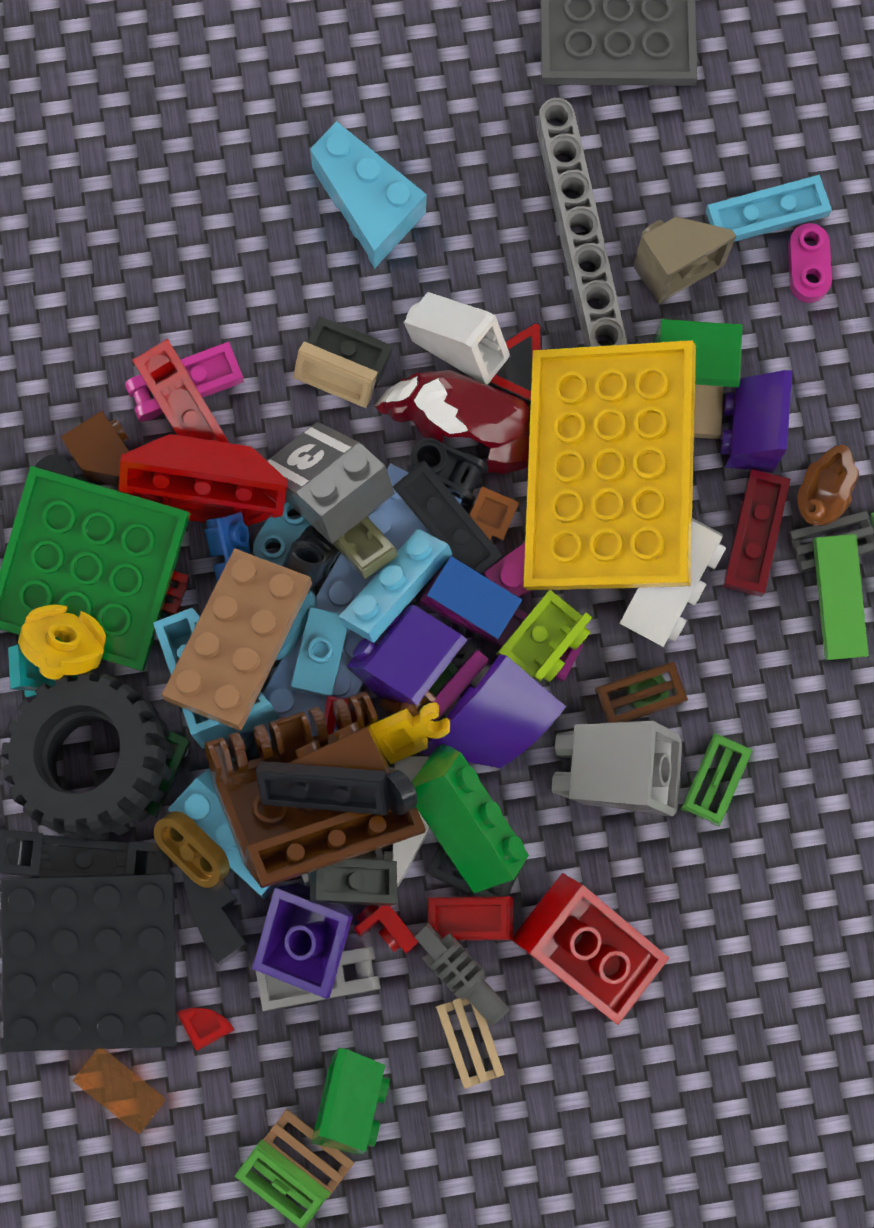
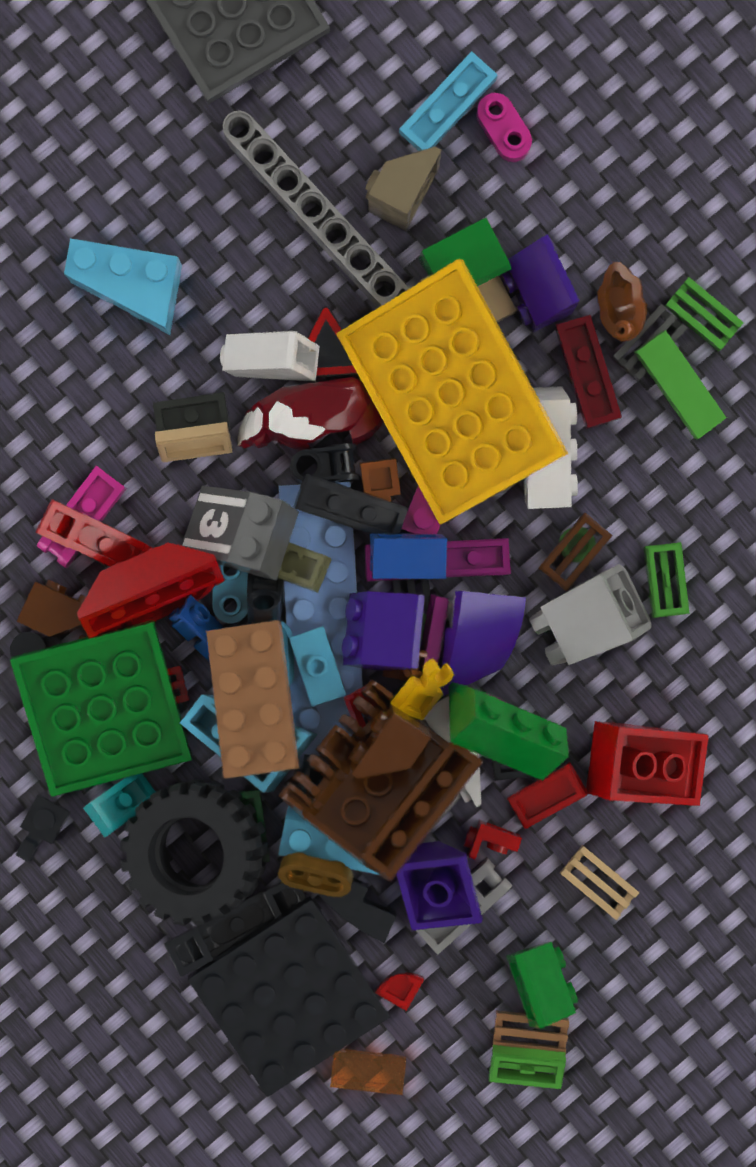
camera: 30 degrees left, 10 degrees up
yellow plate [18,605,106,680] -> none
black tile [256,761,390,815] -> none
pearl dark grey plate [310,858,397,906] -> none
medium azure plate [339,529,452,643] -> none
black tile [386,769,417,816] -> none
dark grey hinge [414,923,510,1026] -> none
lime bracket [496,590,592,683] -> none

